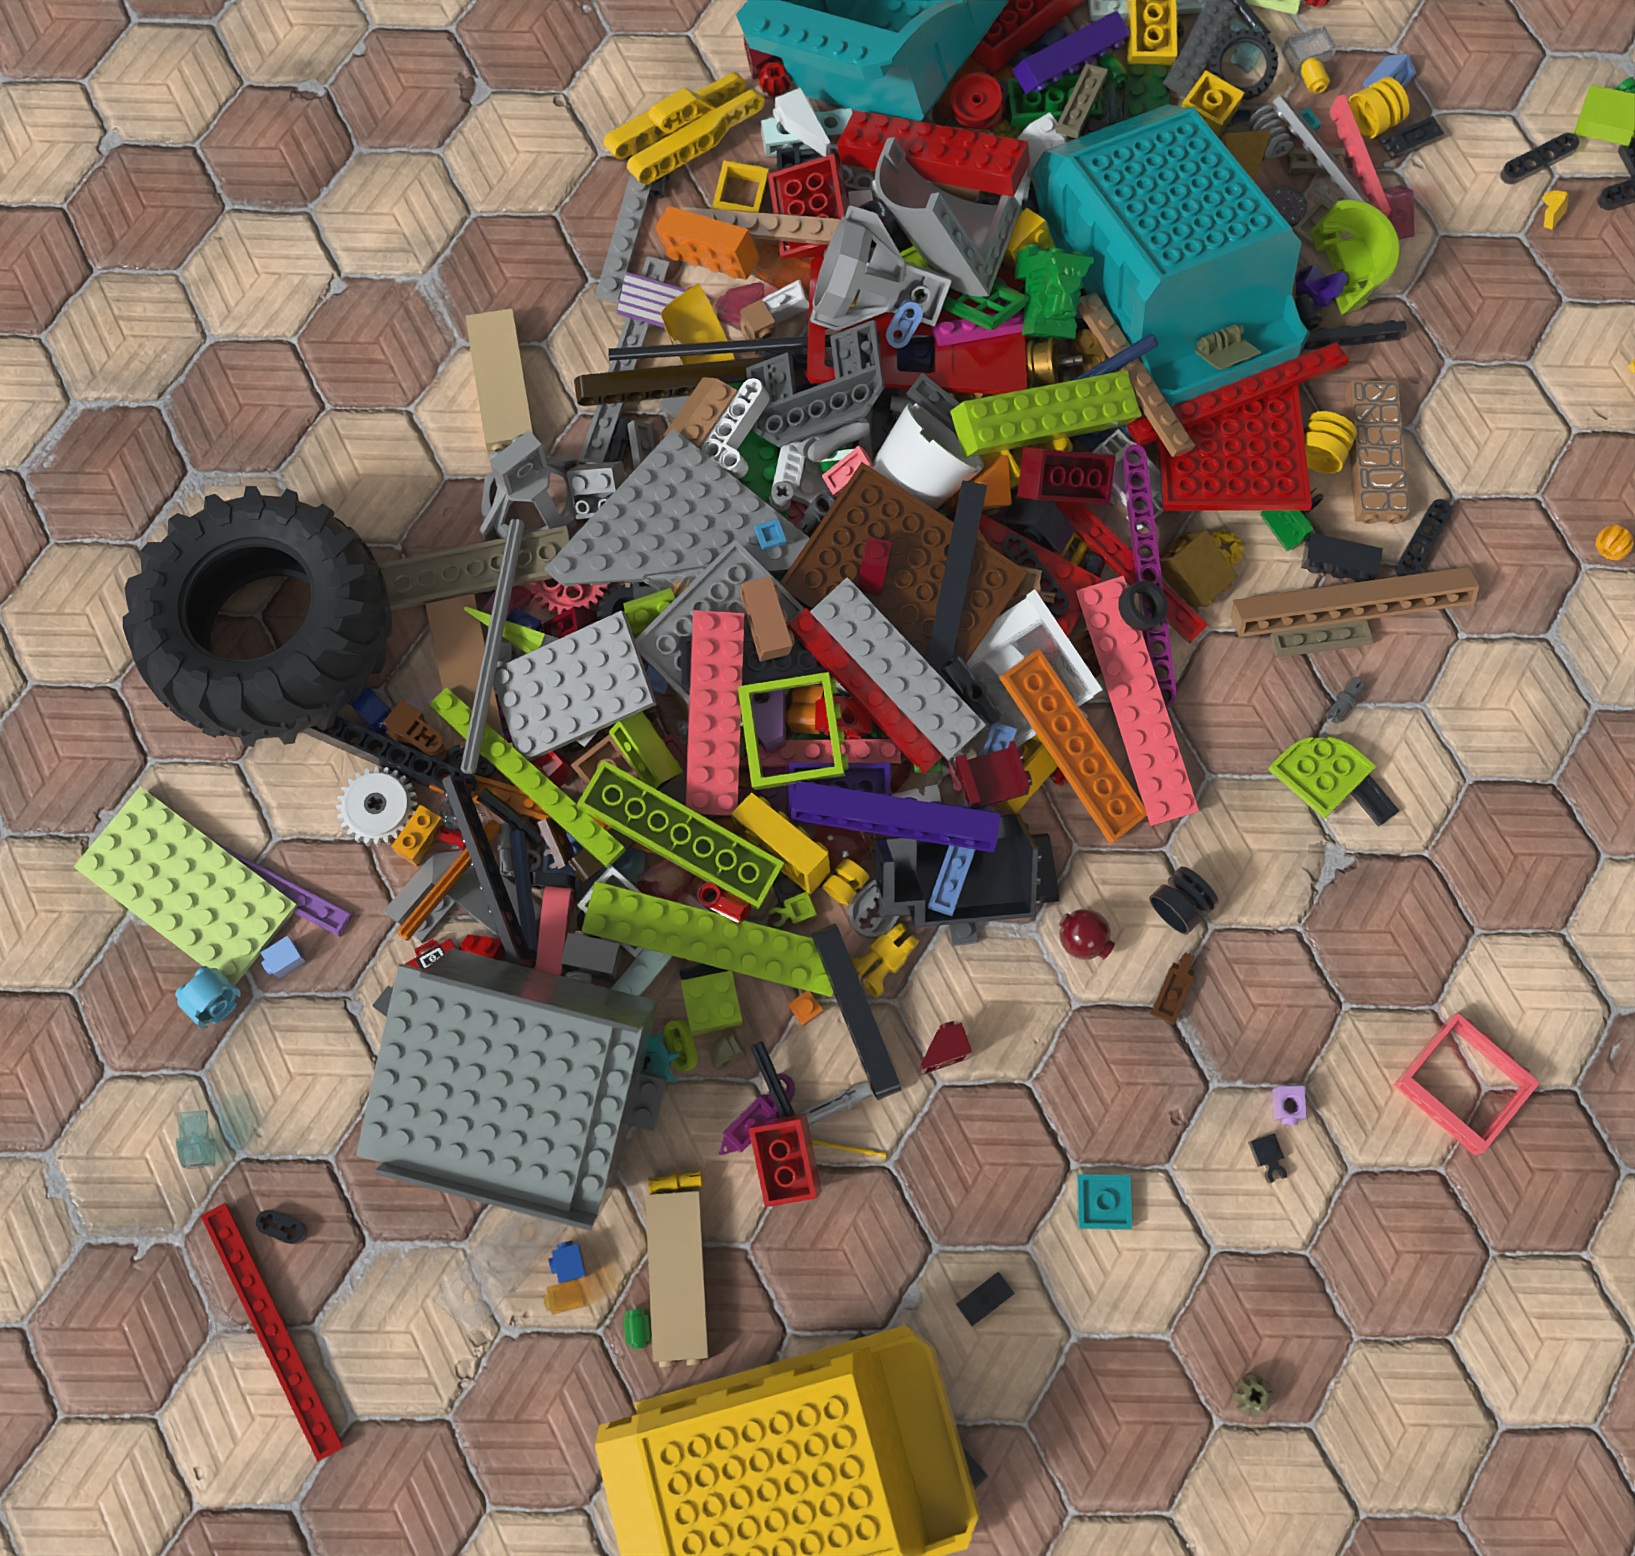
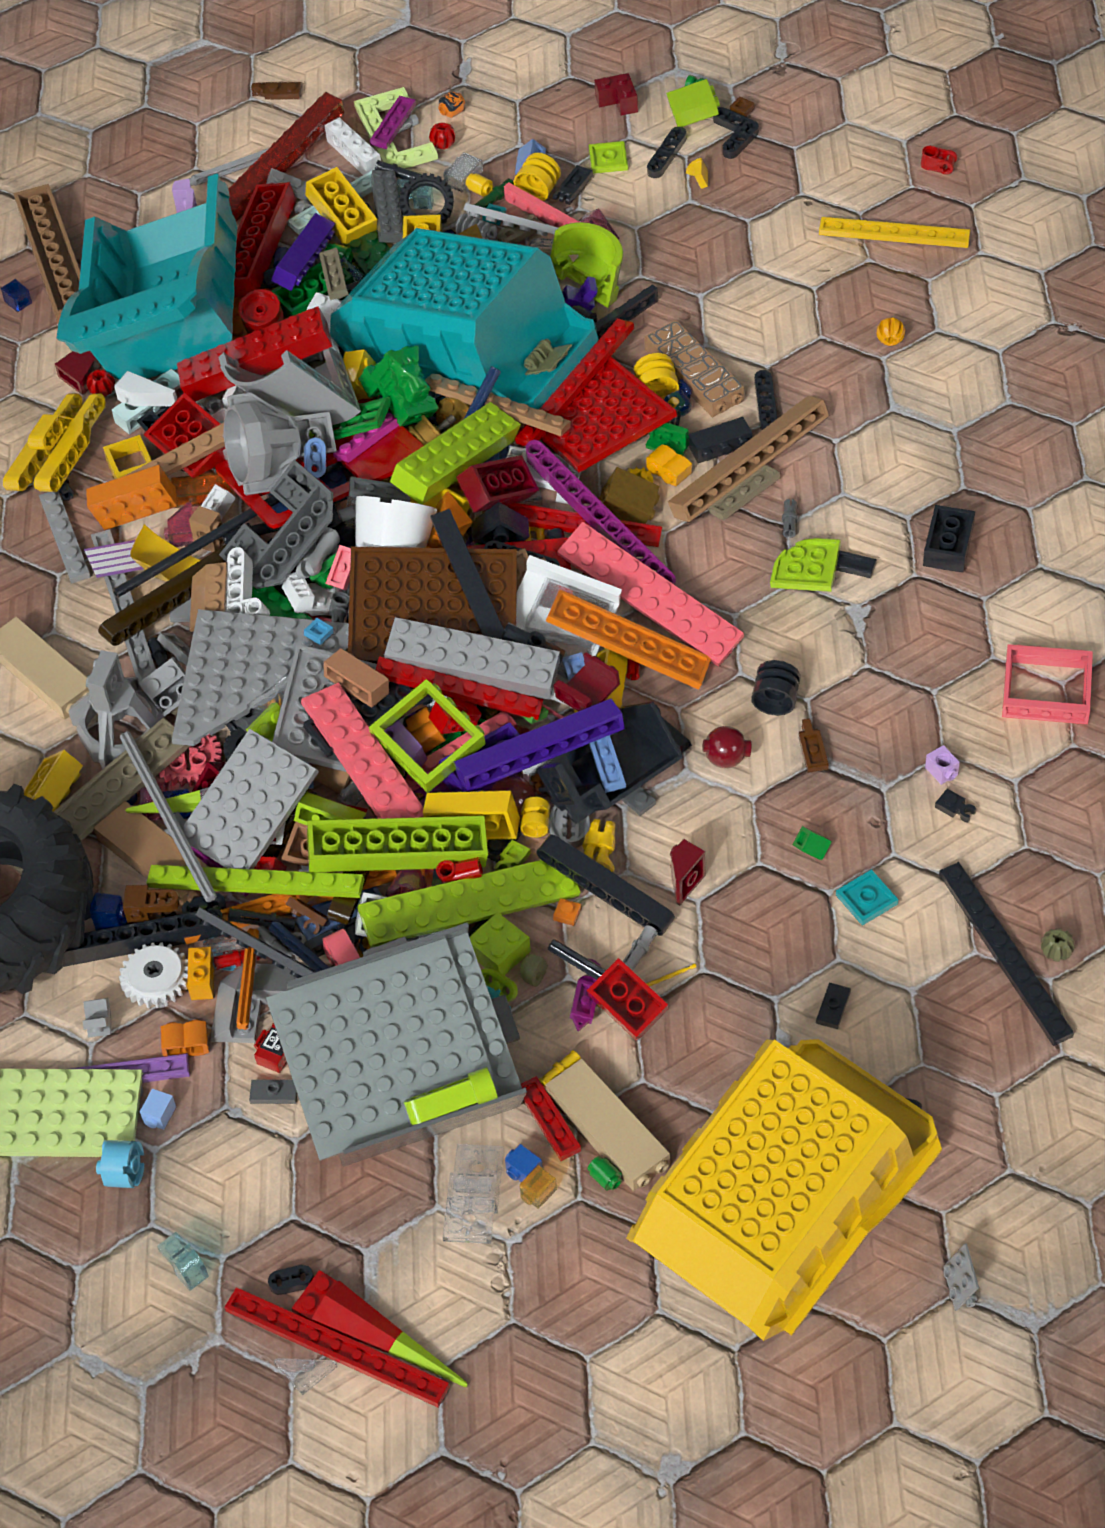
camera: 25 degrees left, 20 degrees down
light grey bush [769,481,794,512] -> none
dark red slope [857,537,892,595] -> none
black tyre [1118,580,1168,631] -> none
none -> yellow slope [24,750,83,812]
none -> light grey brick [83,998,112,1038]
none -> orange brick [161,1019,209,1056]
none -> red plate [292,1270,468,1387]
none -> lime beam [403,1067,498,1125]
none -> dark green pin [469,178,514,218]
none -> red plate [521,1076,581,1161]
none -> lime tile [589,141,628,174]
none -> dark red brick [594,73,638,116]
none -> light orange brick [646,444,692,486]
none -> piece [664,379,692,417]
none -> green panel [792,826,832,860]
none -> black brick [923,505,976,573]
none -> black plate [939,862,1074,1046]

